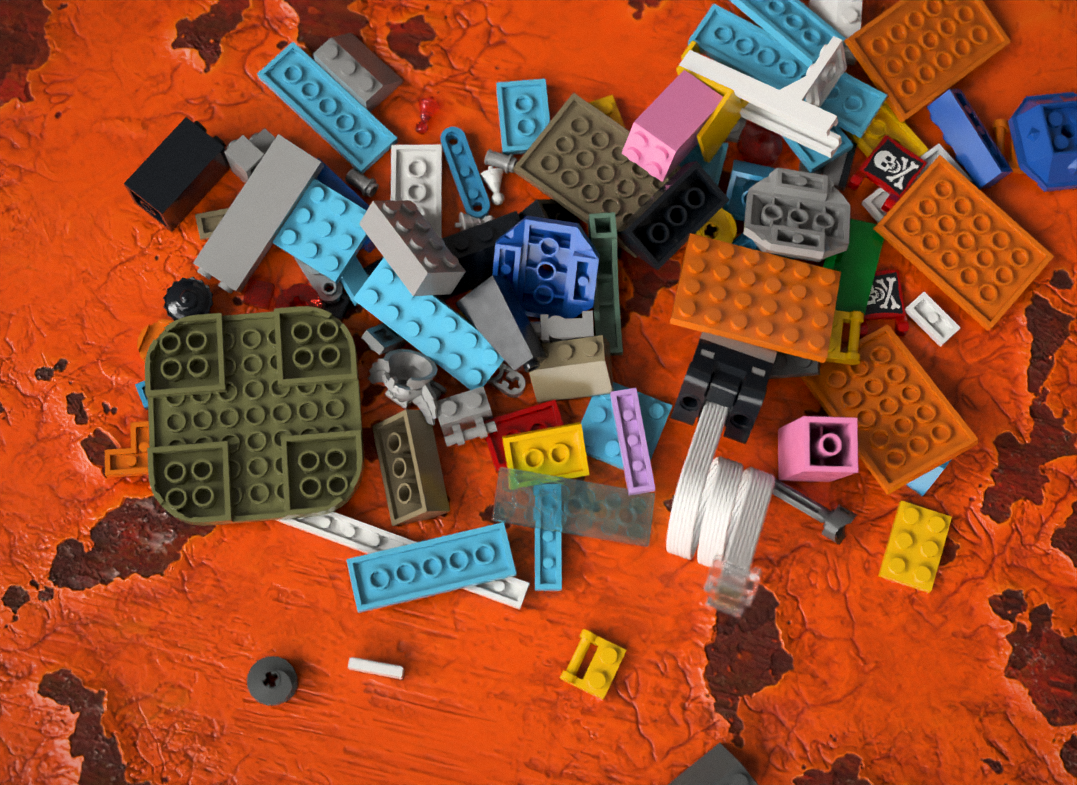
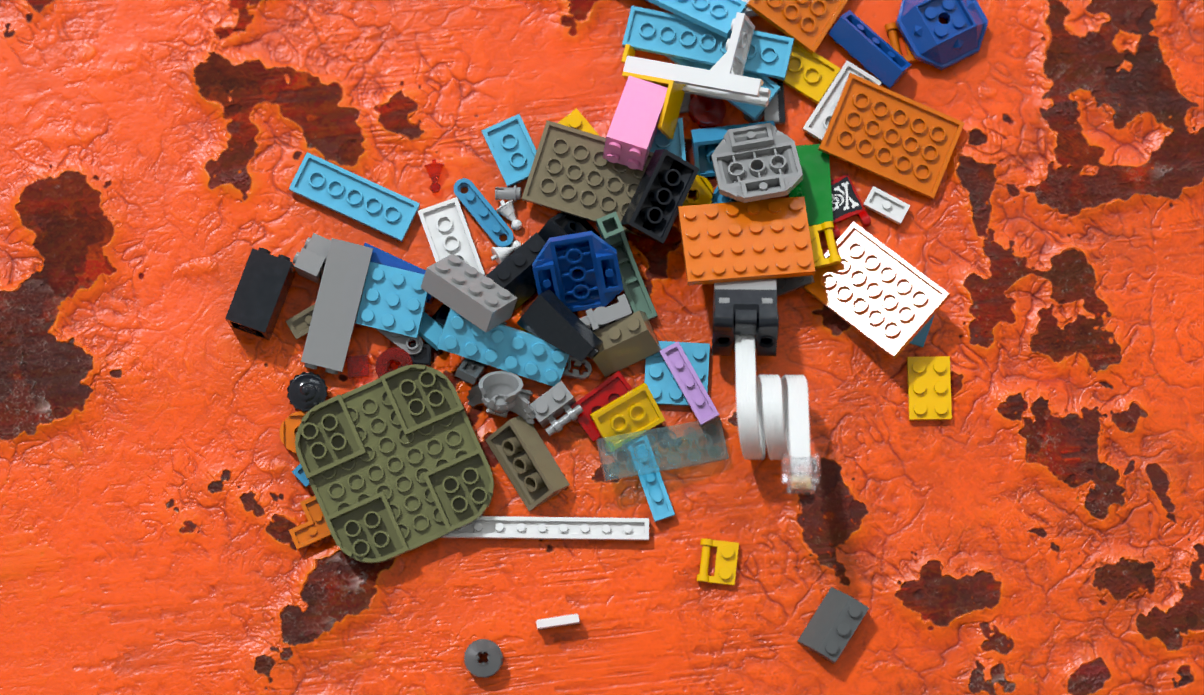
camera: 15 degrees left, 5 degrees up
light grey slope [313,33,403,112] -> none
light grey pin [345,168,379,197] -> none
medium azure plate [346,522,516,613] -> none
dark grey piece [772,477,857,545] -> none
bright pink brick [778,416,858,482] -> none
flag [848,135,927,213] -> none

